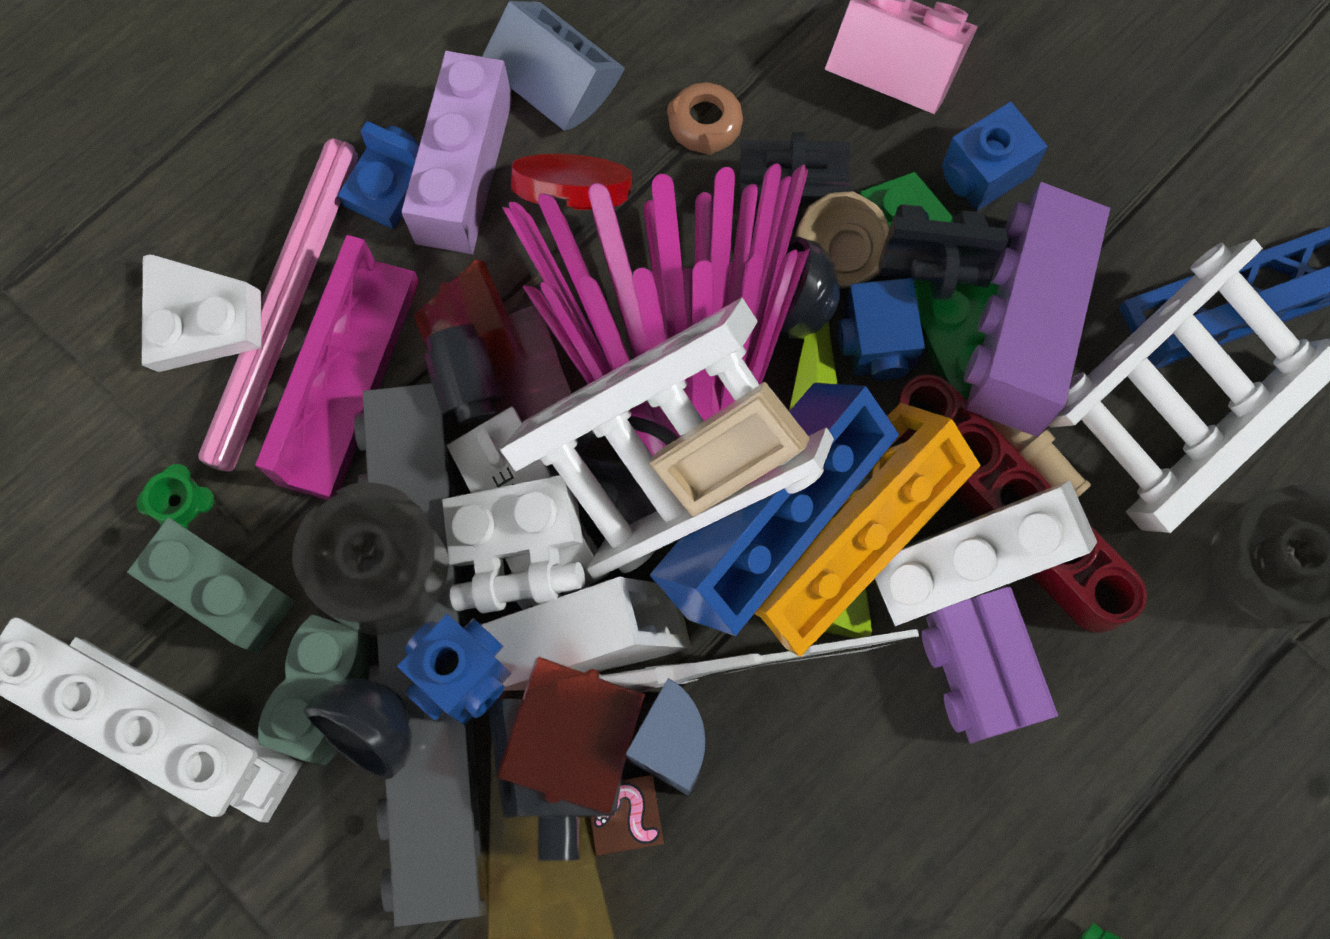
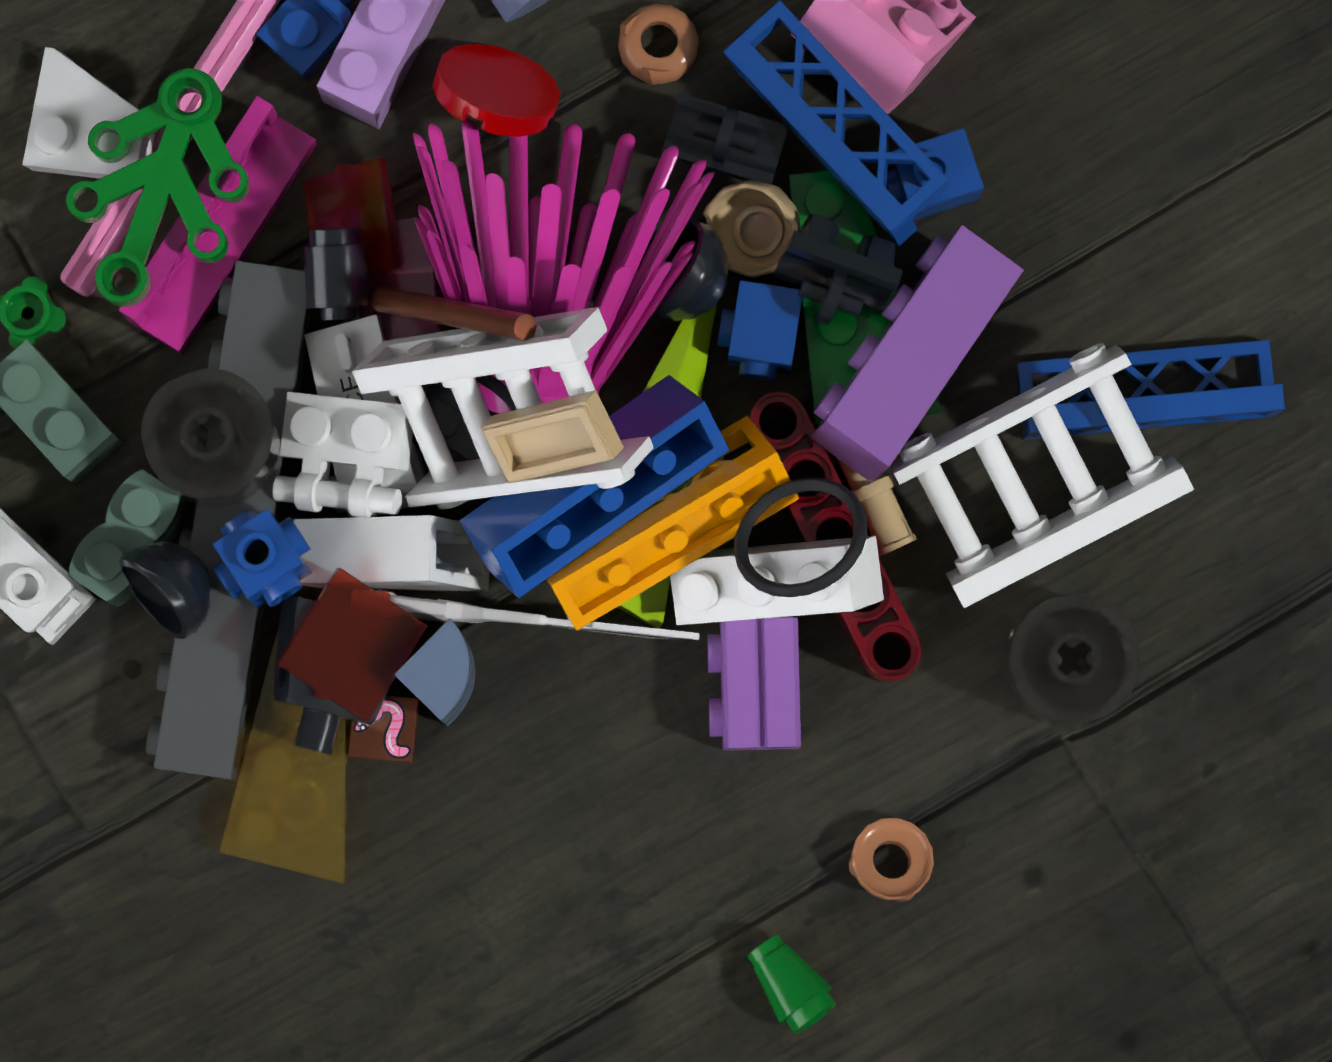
camera: 10 degrees right, 10 degrees up
none -> green plant [66,68,250,307]
none -> copper bar [371,286,537,341]
none -> blue fence [723,0,951,246]
none -> black tyre [734,478,867,598]
none -> nougat piece [849,818,934,902]

